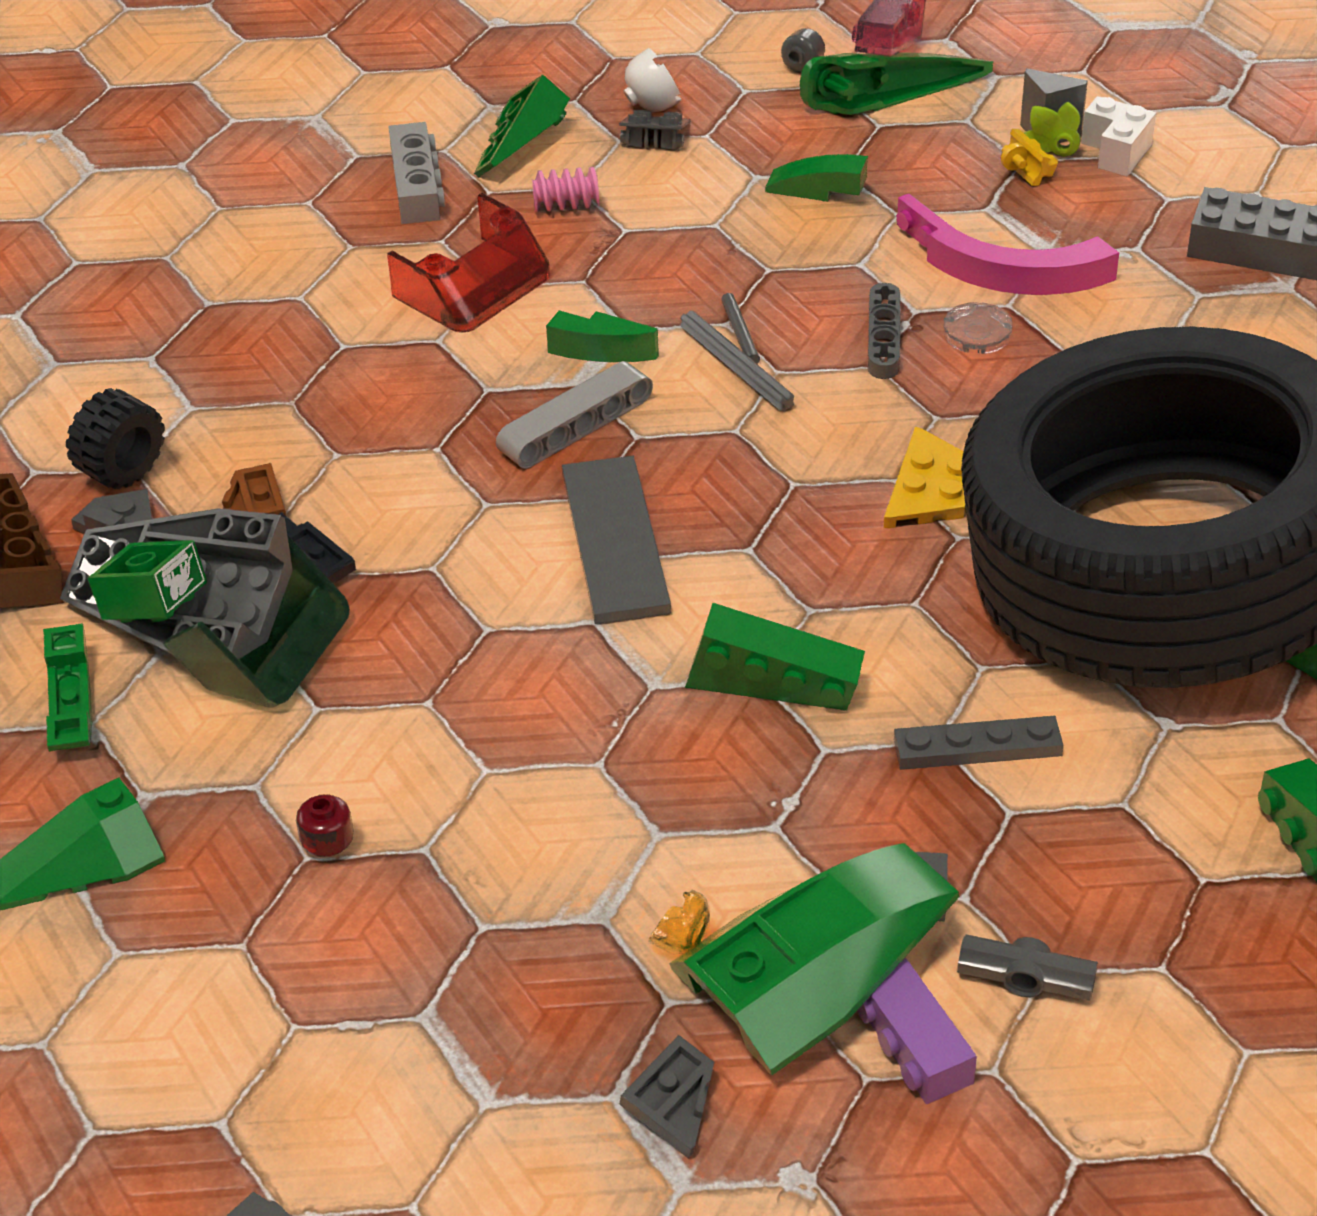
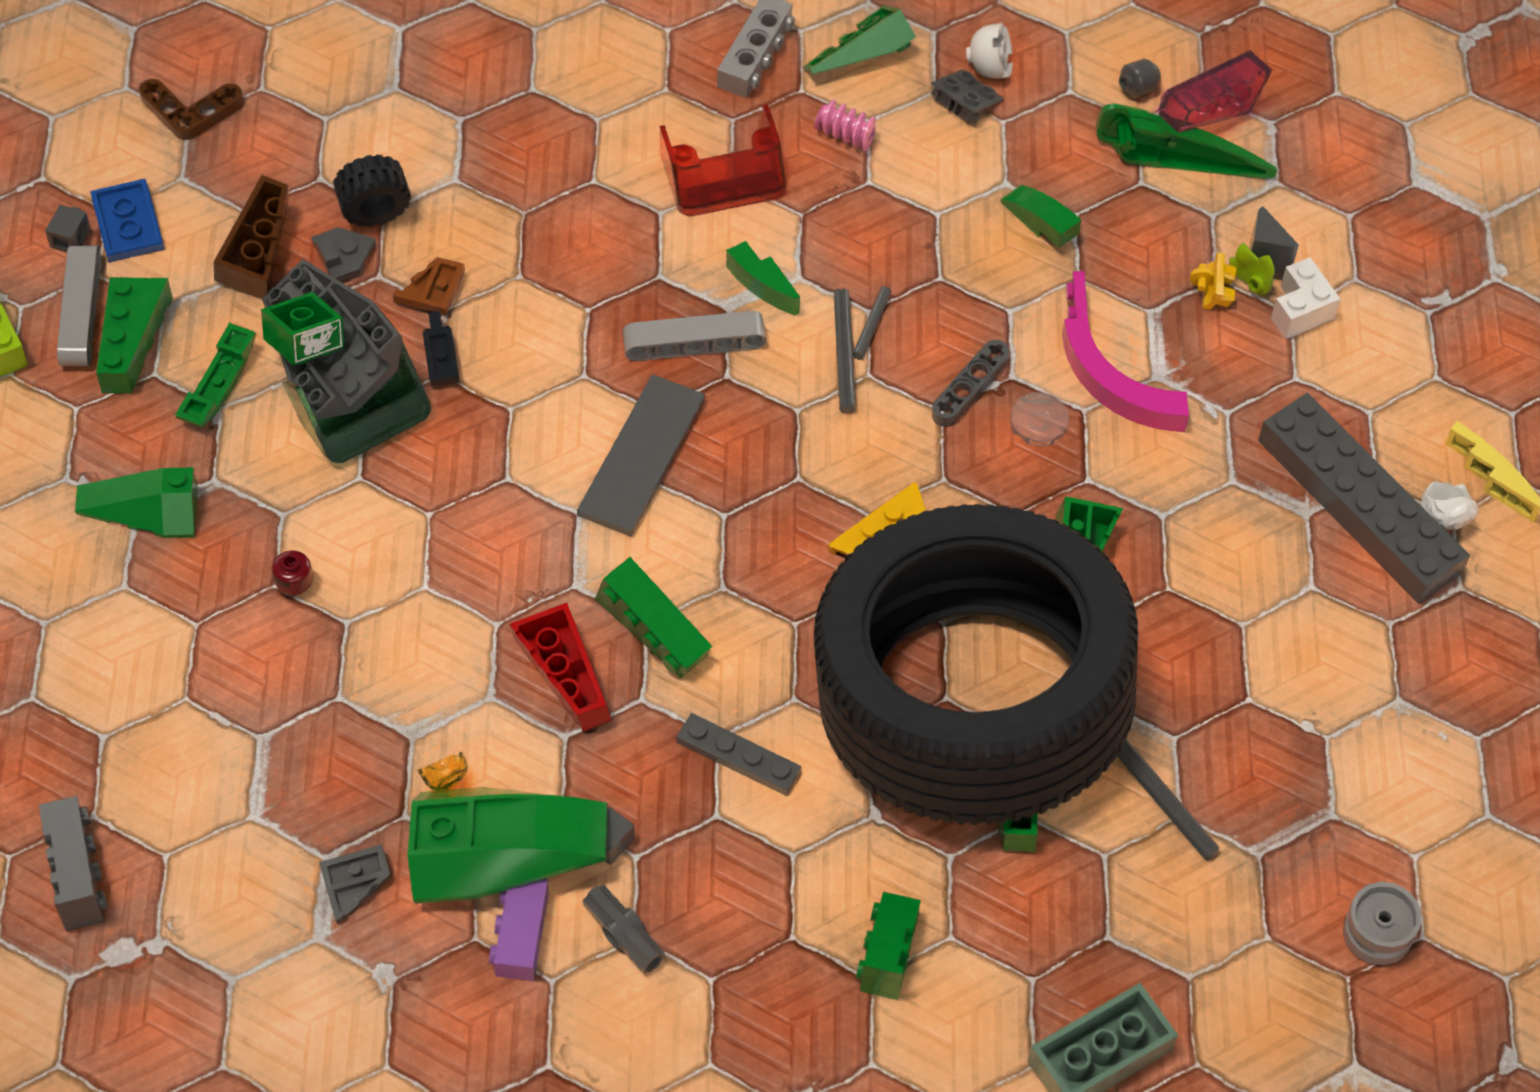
camera: 30 degrees right, 15 degrees up
none -> red wedge [509,602,612,732]

